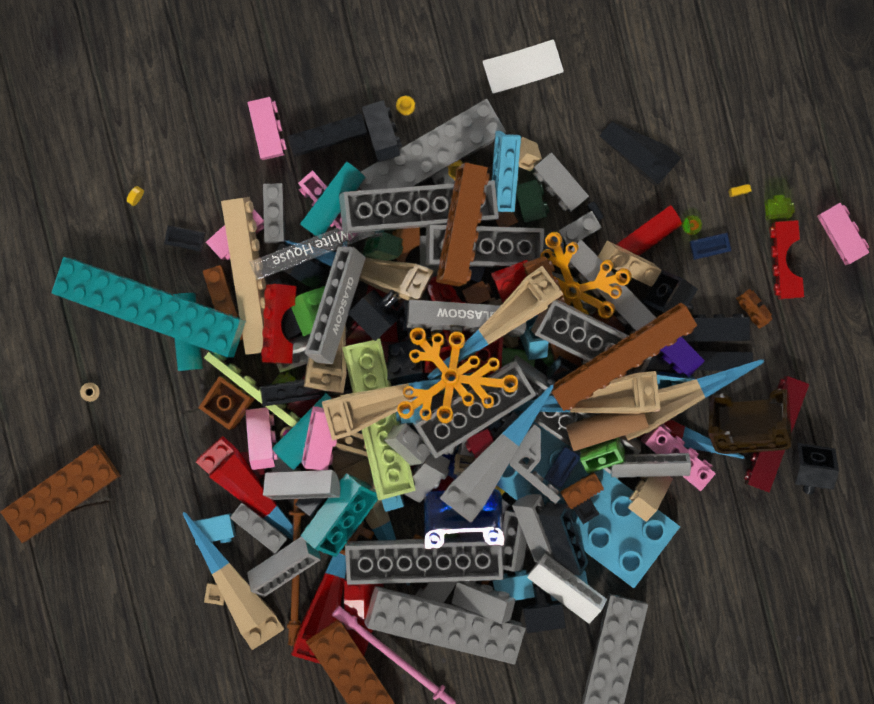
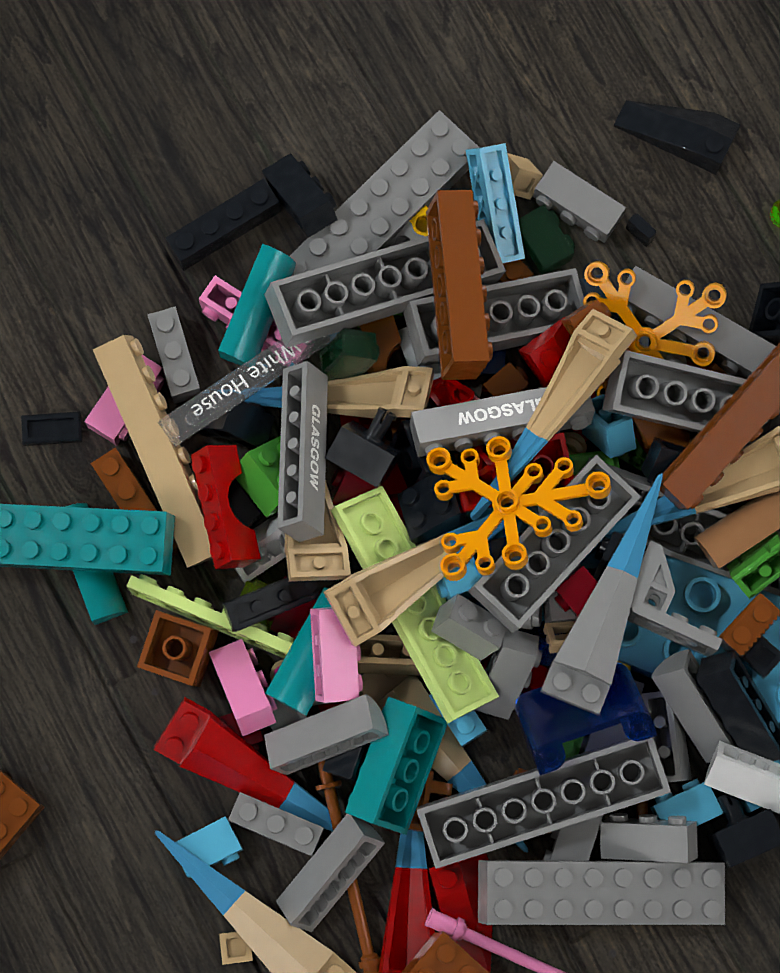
camera: 20 degrees left, 10 degrees down
bright pink brick [248,97,287,160] -> none
yellow tile [396,96,415,116] -> none
white sticker [483,40,564,93] -> none
dark blue tile [544,446,580,489] -> none
light grey brick [558,211,602,247] -> none
tan brick [598,241,662,287] -> none
red brick [616,205,682,256] -> none

